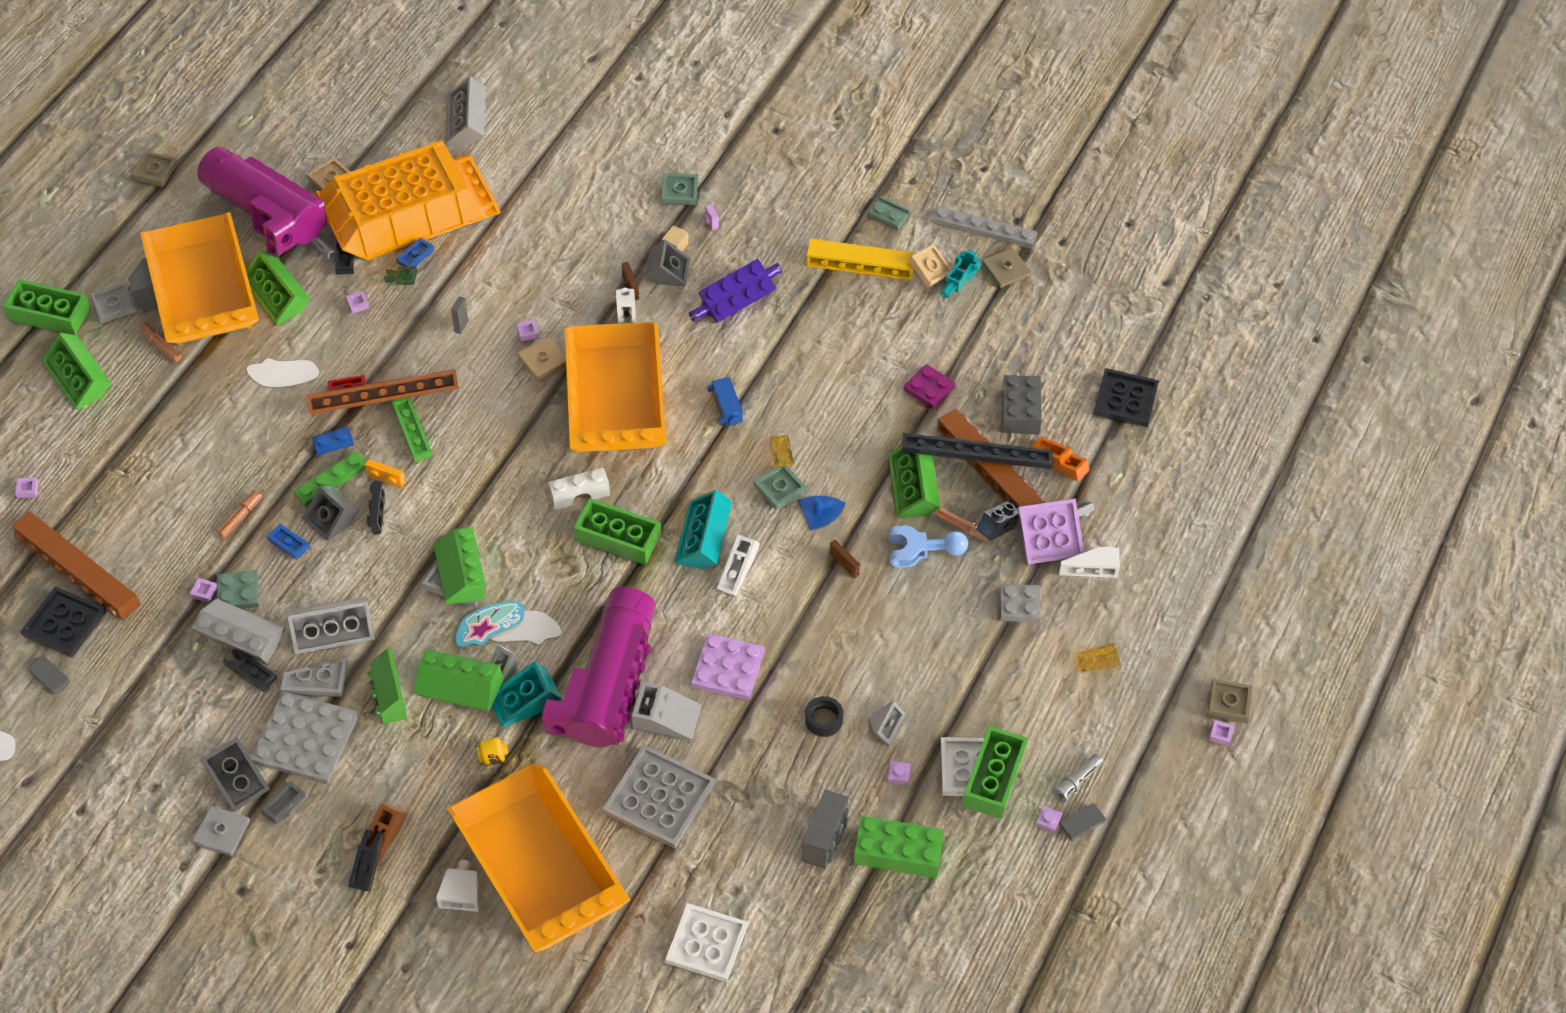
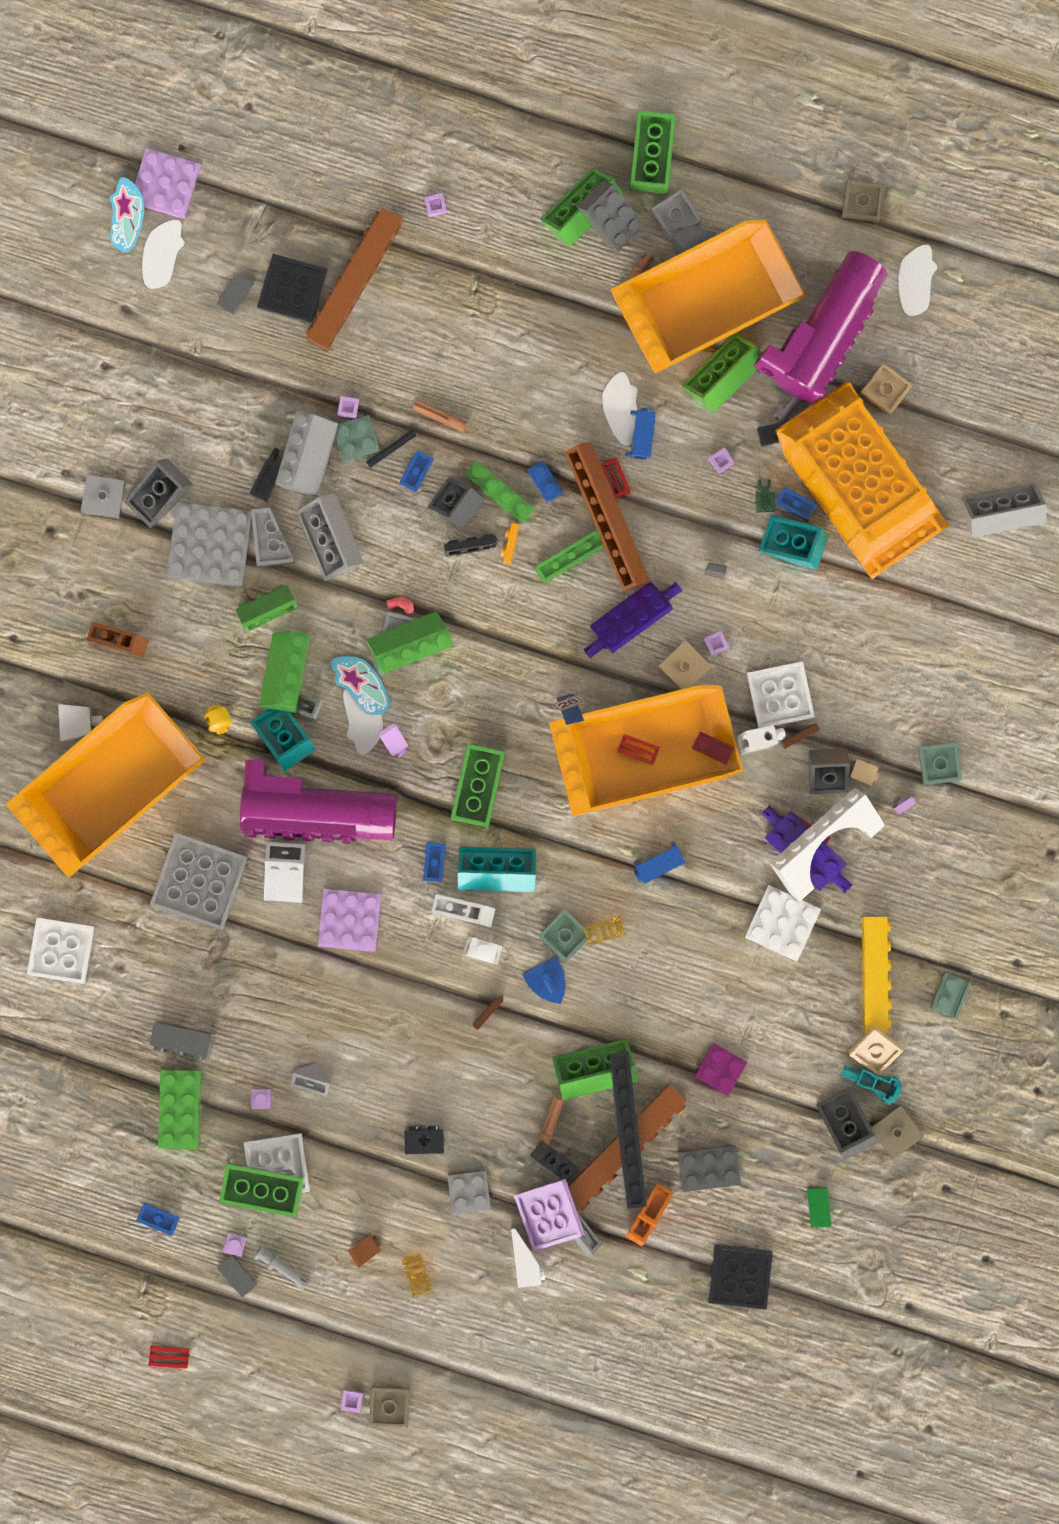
camera: 75 degrees right, 30 degrees up
dark grey tile [260,781,306,825] -> none
black hinge [348,829,385,892] -> none
white arch [548,468,610,510] -> none
black tyre [805,696,844,737] -> none
light blue piece [888,525,968,568] -> none
light grey plate [931,205,1037,249] -> none
none -> blue plate [136,1203,180,1236]
none -> red tile [148,1345,190,1369]
none -> dark orange slope [348,1233,381,1268]
none -> black bar [366,430,417,468]
none -> lavender slope [378,723,409,758]
none -> coral arm [386,597,414,614]
none -> black brick [404,1125,444,1155]
none -> blue plate [423,842,446,883]
none -> white torso [463,936,503,965]
none -> blue sticker [553,693,584,726]
none -> dark grey brick [576,180,645,252]
none -> dark purple plate [583,581,682,659]
none -> red tile [617,734,660,765]
none -> blue brick [625,408,656,460]
none -> dark red plate [692,731,735,765]
none -> white plate [744,885,821,962]
none -> white plate [746,661,815,728]
none -> teal slope [758,516,829,570]
none -> white arch [770,788,885,901]
none -> green slope [807,1187,831,1228]
none -> dark grey slope [816,1087,880,1161]
none -> white sticker [898,245,937,316]

